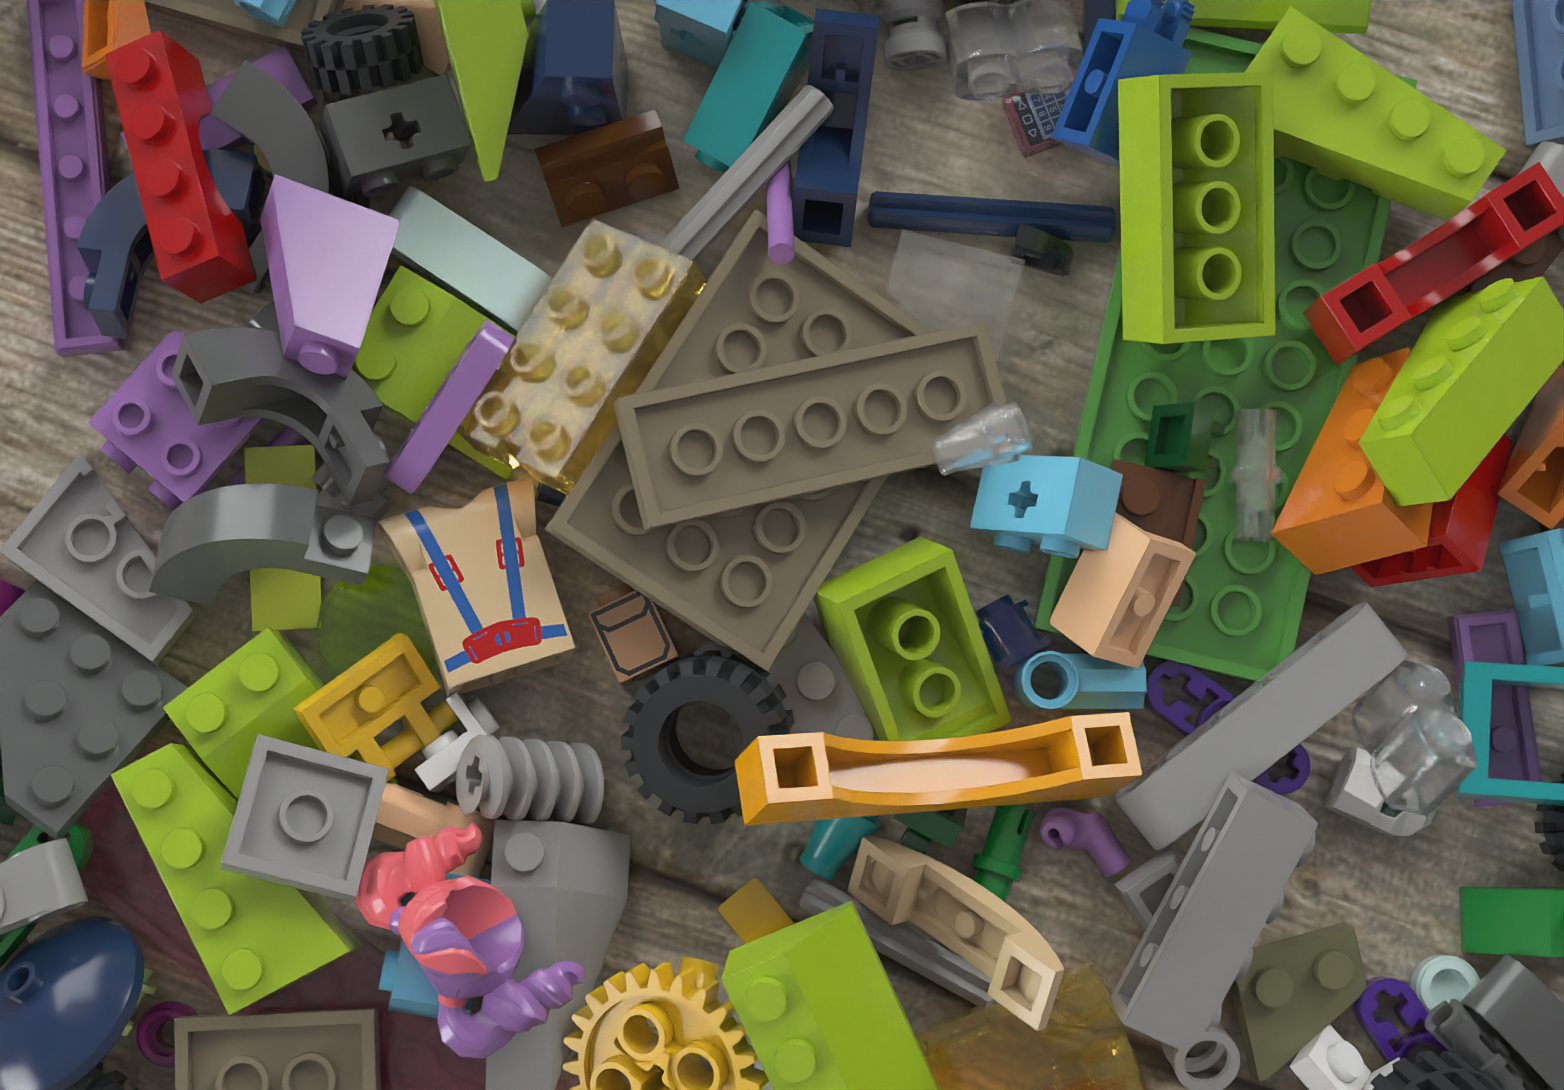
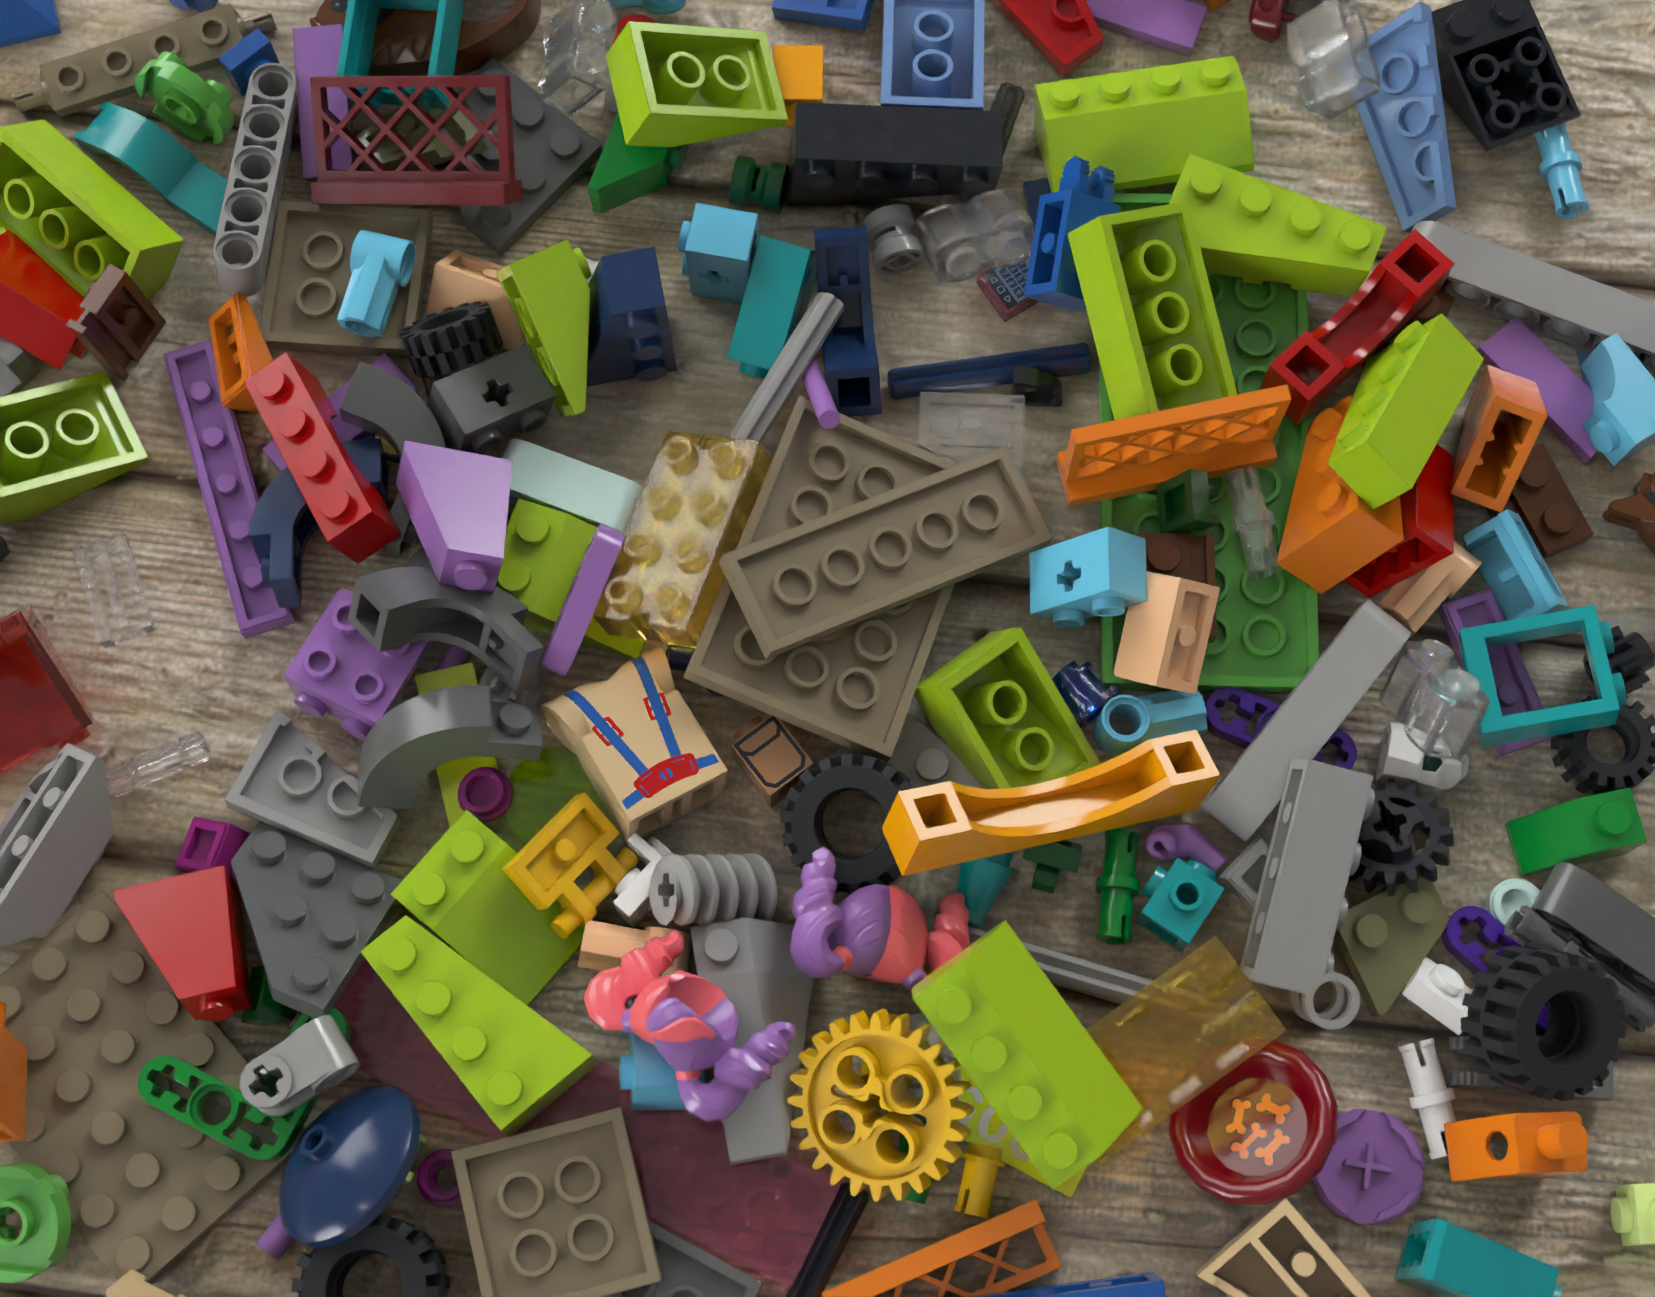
camera: 10 degrees left, 10 degrees down
light grey plate [219,734,389,902] -> none
reddish brown plate [535,109,679,227] -> none
tan slope [847,835,1065,1031] -> none
clear cone [930,401,1032,476] -> none
none -> magenta plate [458,767,513,822]
none -> medium lavender hair [790,846,970,993]
none -> orange fence [1056,384,1292,508]
none -> teal brick [1135,858,1225,953]
none -> black gear [1348,778,1454,896]
none -> light nougat piece [1378,540,1482,638]

